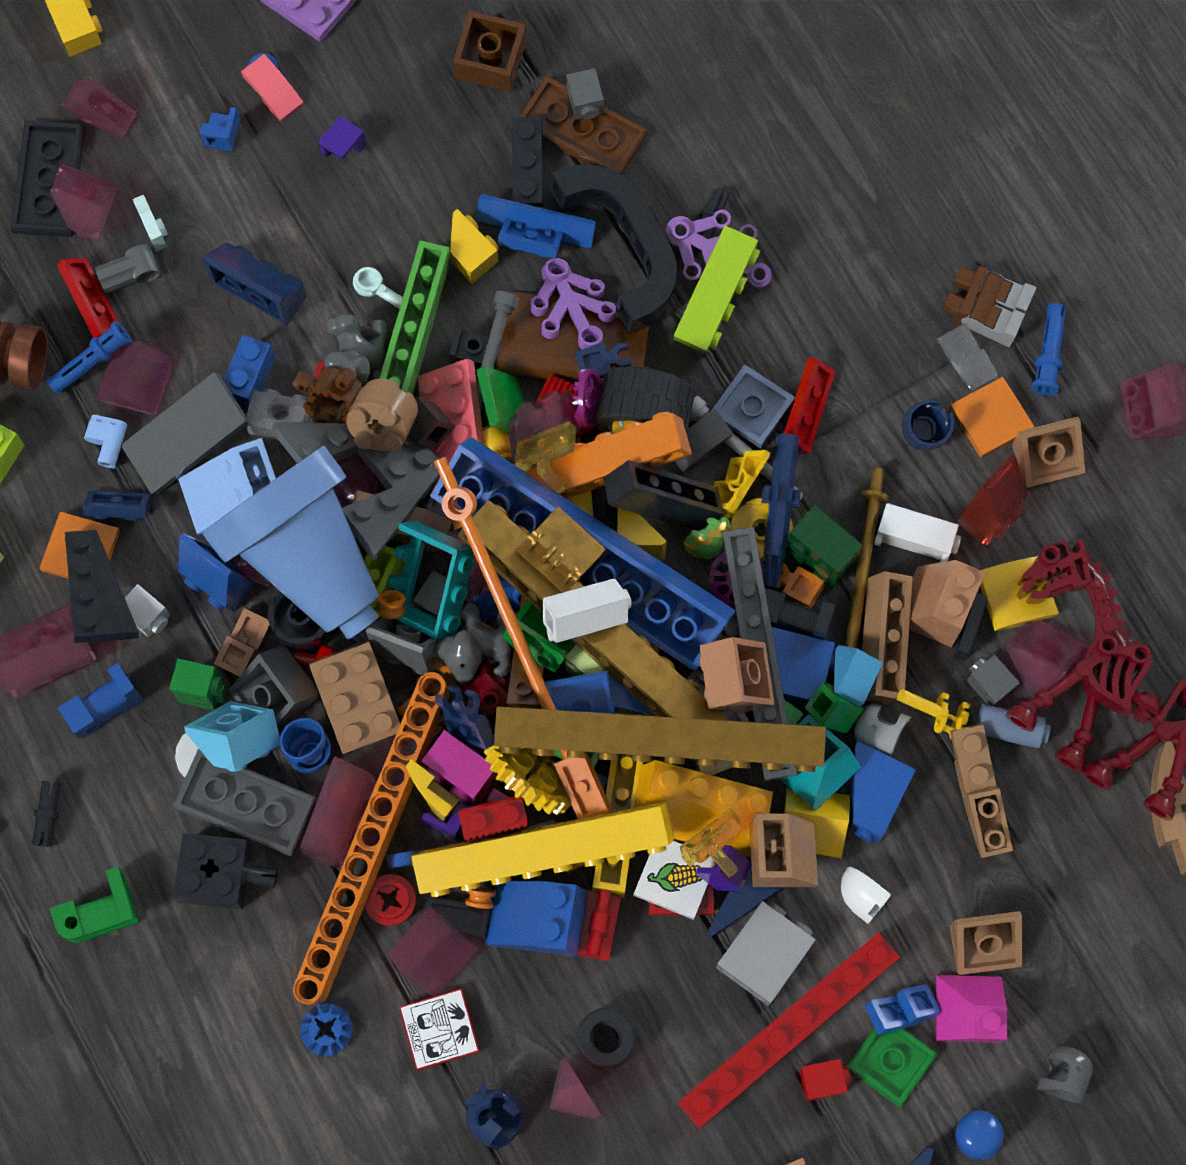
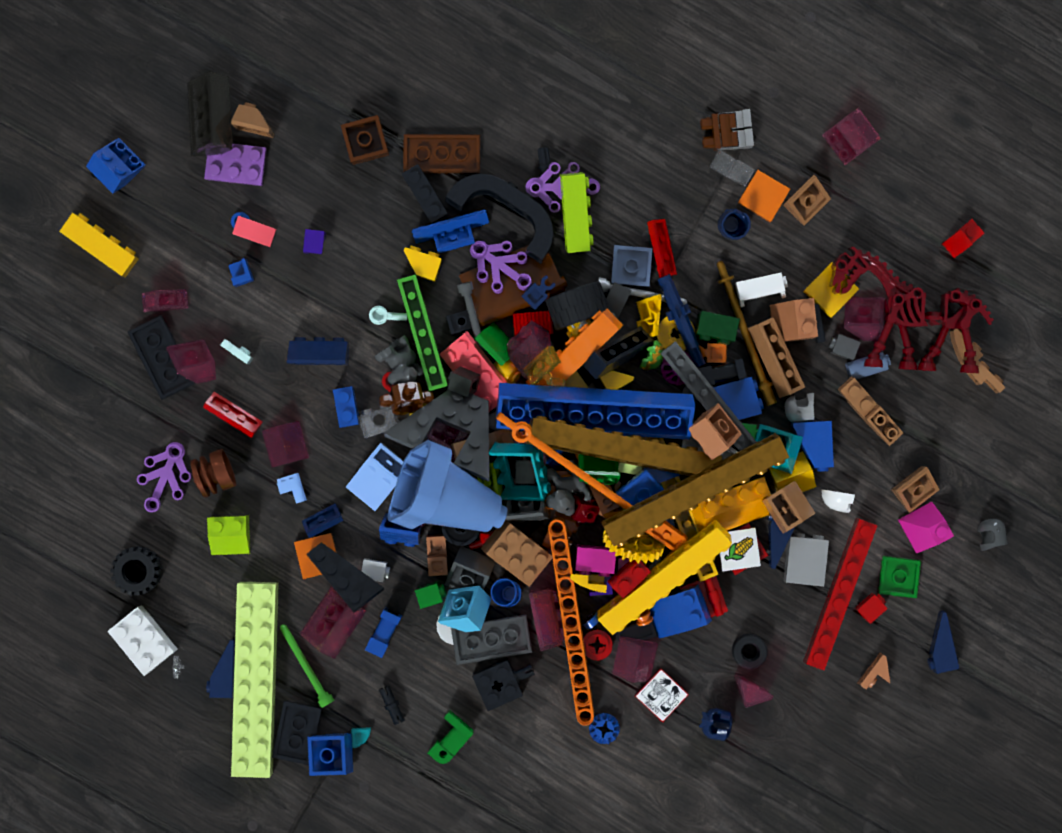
camera: 30 degrees left, 15 degrees up
blue pin [47,321,132,395] -> none
dark grey piece [95,244,160,294] -> none
dark grey tile [121,372,250,495] -> none
medium nougat brick [347,379,418,452] -> none
orange bush [377,590,406,619] -> none
dark blue plate [435,685,495,749] -> none
pearl gold hinge [517,506,606,593] -> none
white brick [543,578,631,643] -> none
dark grey brick [566,68,604,120] -> none
magenta wheel [573,369,601,428] -> none
clear yellow plate [680,808,741,877] -> none
dark purple panel [696,845,751,891] -> none
green brick [805,682,864,733] -> none
dark azure slope [834,645,883,707] -> none
blue slope [865,984,941,1036] -> none
yellow piece [897,689,970,739] -> none
blue helmet [955,1110,1004,1161] -> none
clear red slope [957,454,1028,546] -> none
blue pin [1031,303,1067,396] -> none

